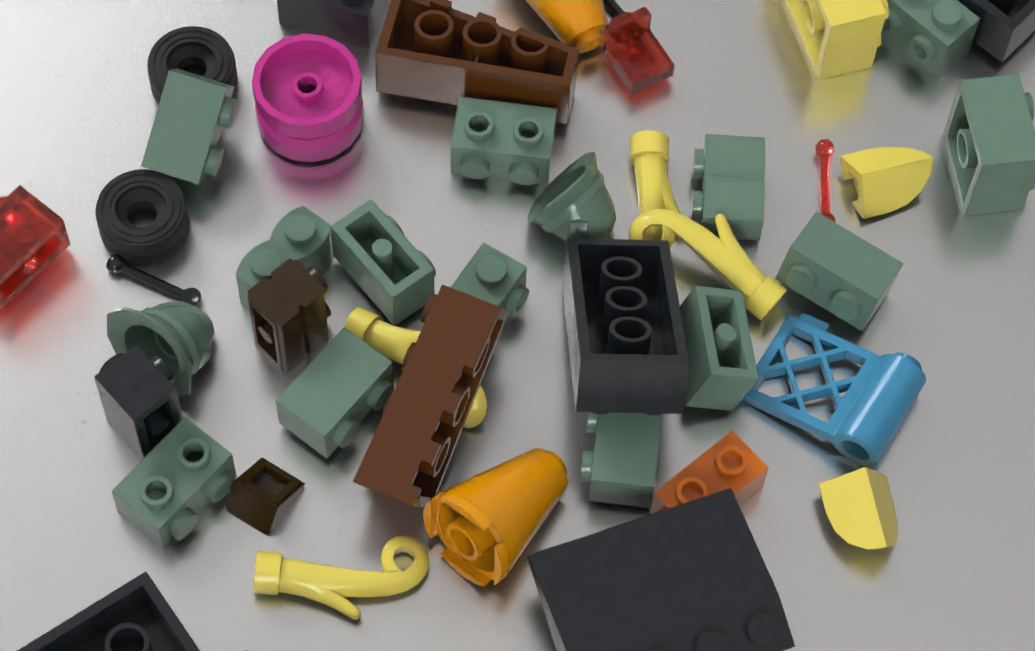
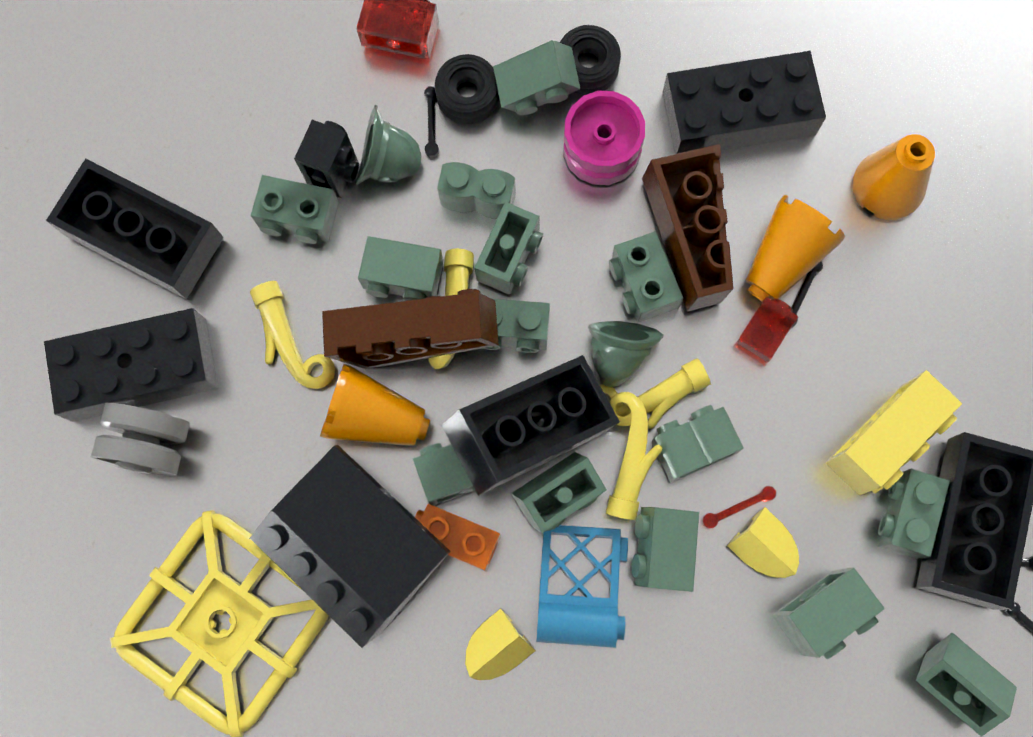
camera: 70 degrees right, 15 degrees up
dark brown slope [226,457,305,534] -> none
dark brown brick [247,259,331,373] -> none

